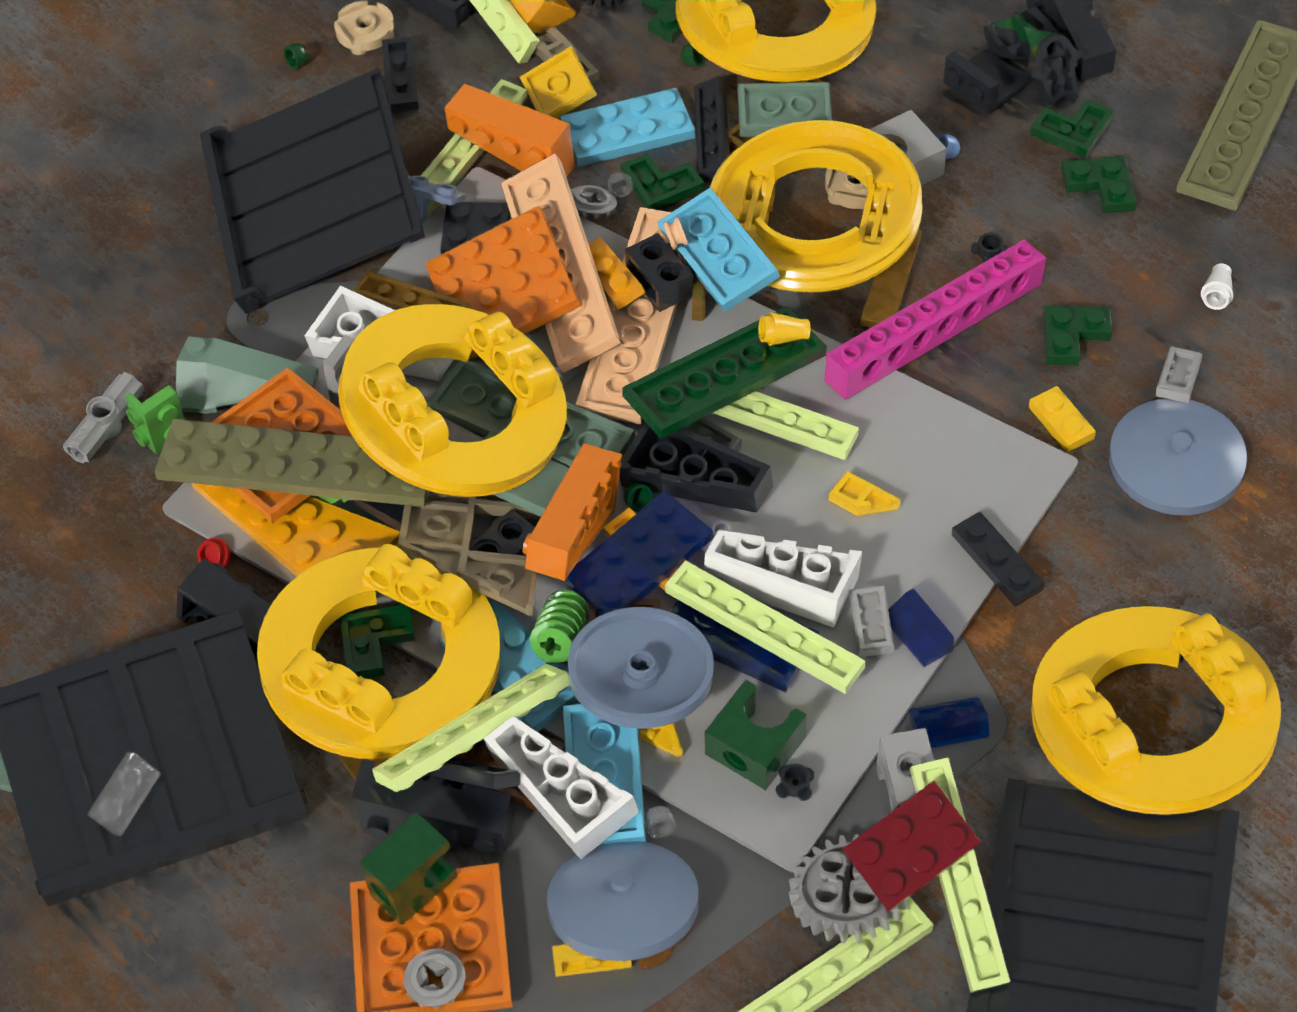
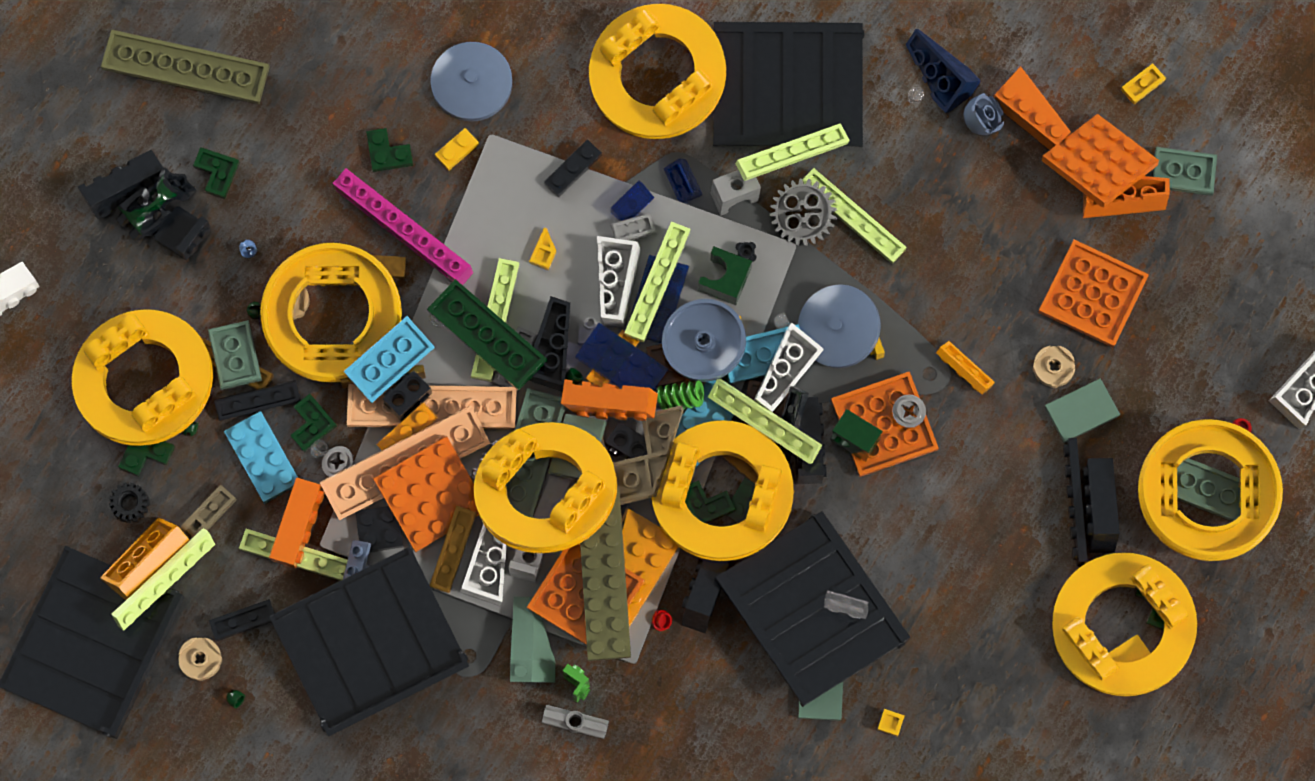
camera: 105 degrees left, 20 degrees up
yellow tile [520,46,597,119] -> none
light nougat bush [663,217,688,250] -> none
yellow cone [758,312,810,346] -> none
dark red plate [842,781,981,912] -> none
light grey piece [870,110,947,186] -> none
black plate [971,233,1009,263] -> none
dark green plate [1061,156,1136,213] -> none
light grey plate [1155,347,1203,403] -> none
white cone [1201,264,1234,310] -> none

